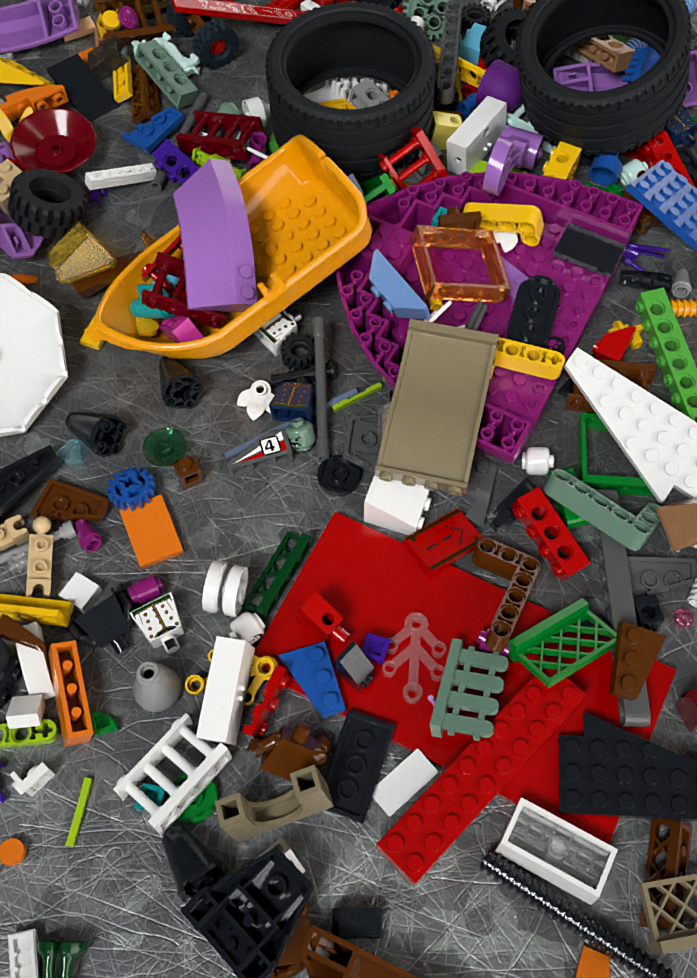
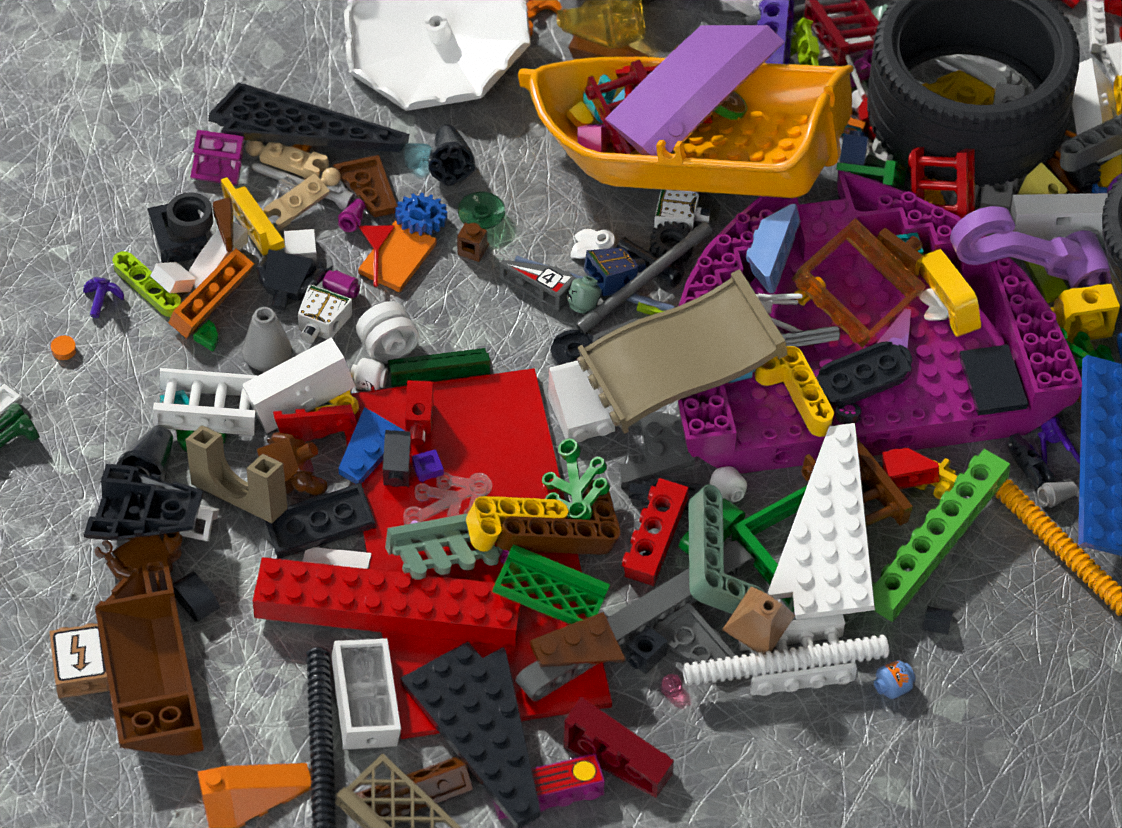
camera: 50 degrees right, 10 degrees down
white bracket [10,762,55,797] -> none
lime piece [65,777,93,848] -> none
black cone [159,356,203,409] -> none
red tile [403,508,483,575] -> none
none -> red piece [359,226,395,287]
none -> yellow beam [466,496,568,552]
none -> plant [542,438,610,520]

